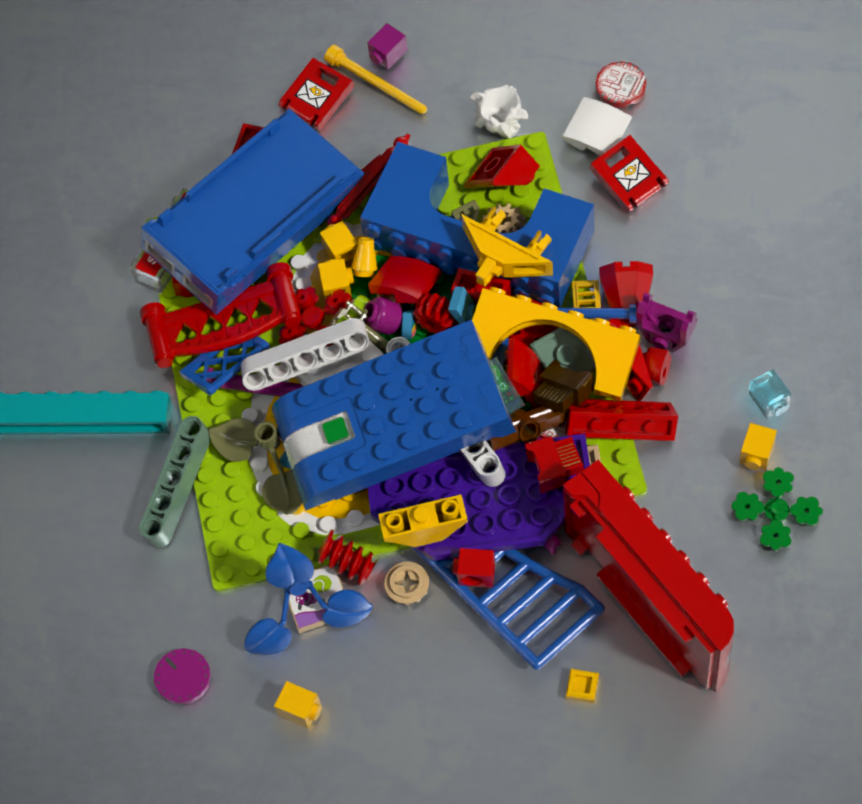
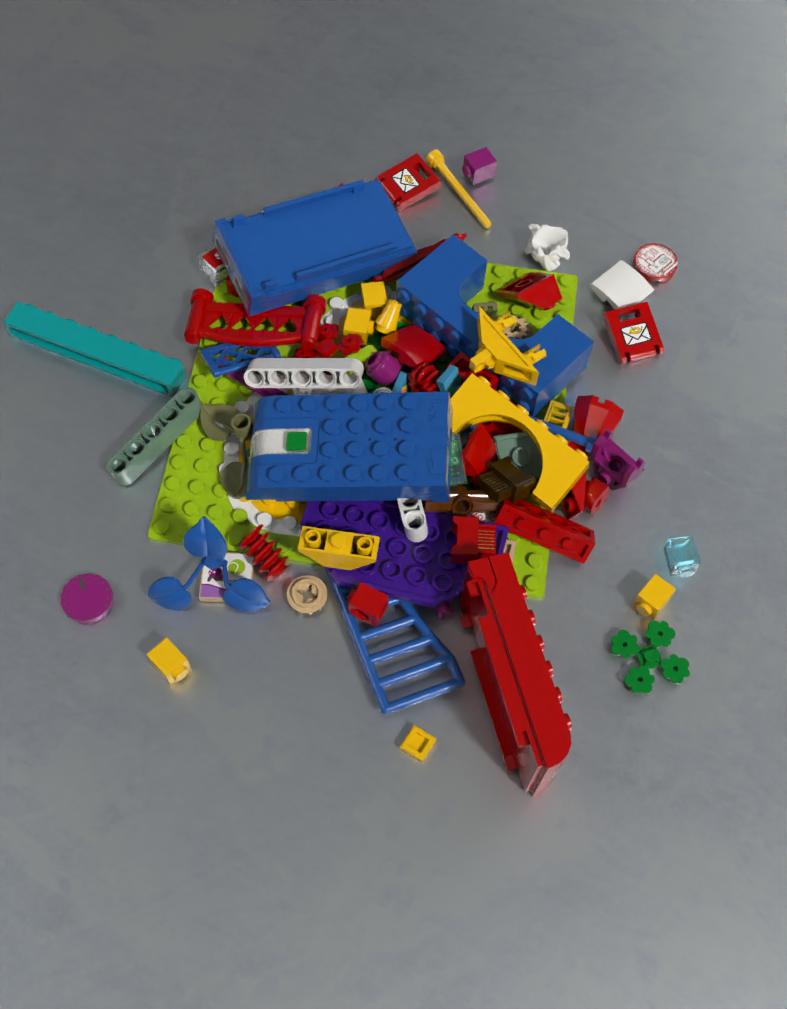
camera: 10 degrees right, 0 degrees up
olive piece [330,299,388,353] -> none

